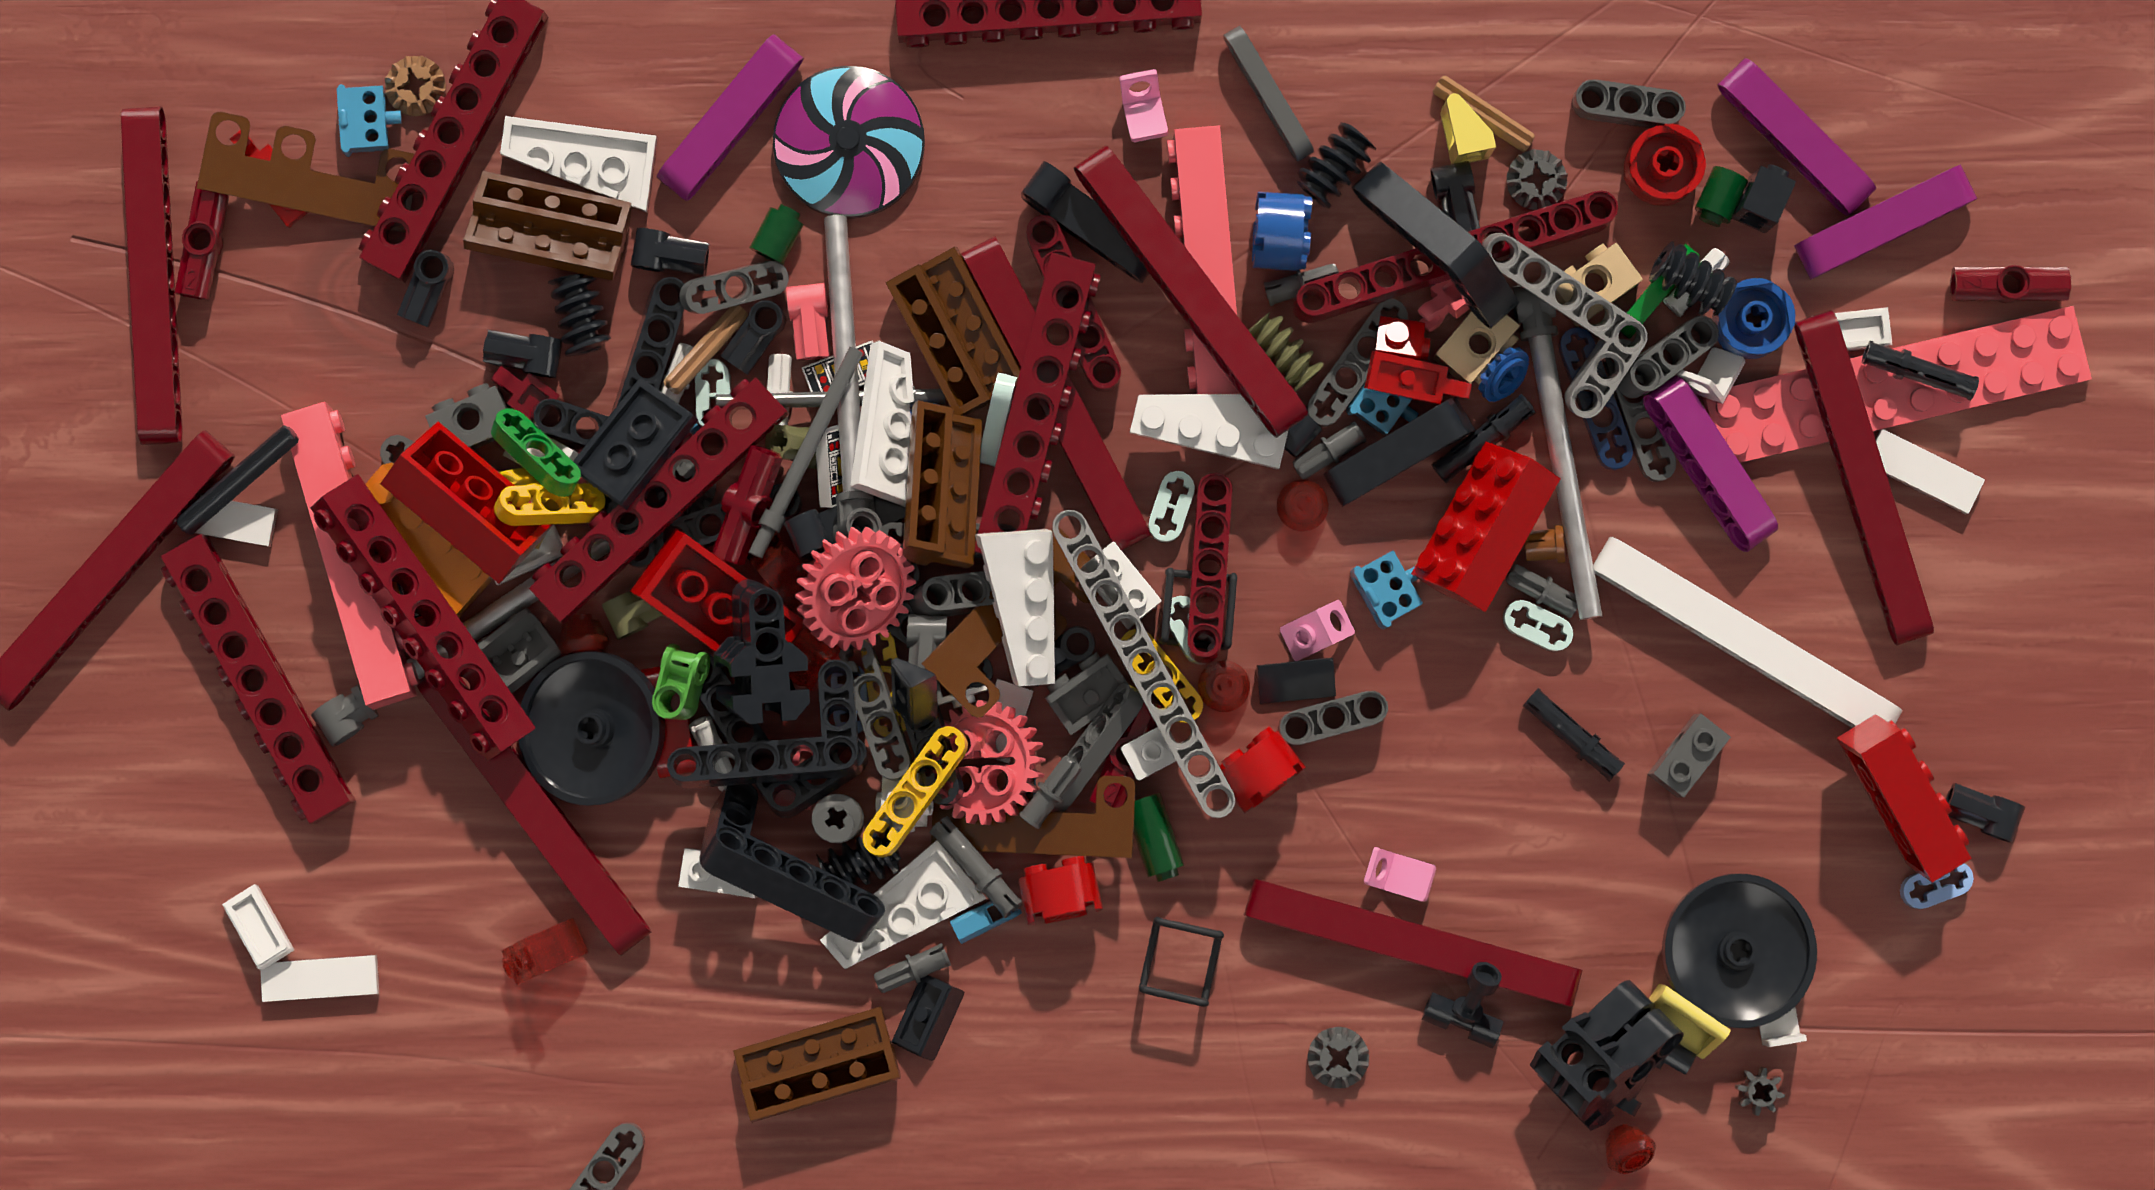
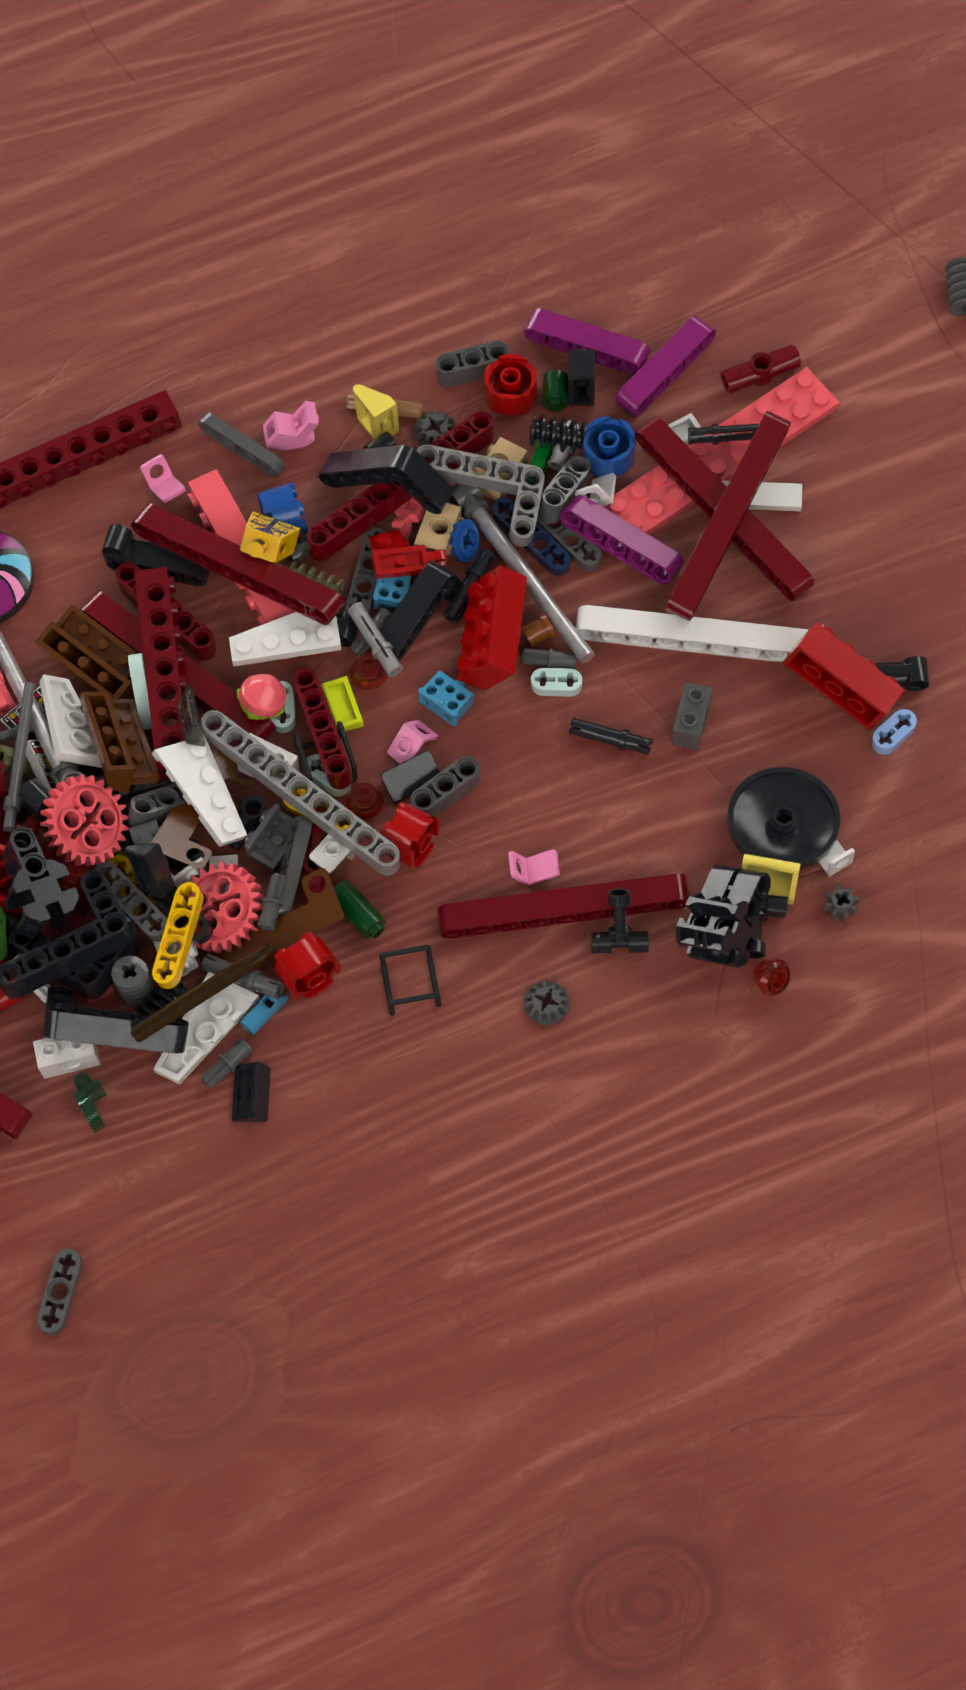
camera: 15 degrees left, 20 degrees down
reddish brown brick [733,1007,901,1123] -> none
black piece [1297,122,1376,209] -> none
none -> clear green piece [73,1072,107,1133]
none -> dark brown axle [130,943,274,1042]
none -> clear smoke slope [178,686,205,747]
none -> coral hair [237,674,286,720]
none -> yellow torso [240,512,300,563]
none -> bright pink brick [263,401,319,450]
none -> neon yellow tile [321,676,364,732]
none -> light grey pin [347,602,403,677]
none -> dark red beam [665,411,791,622]

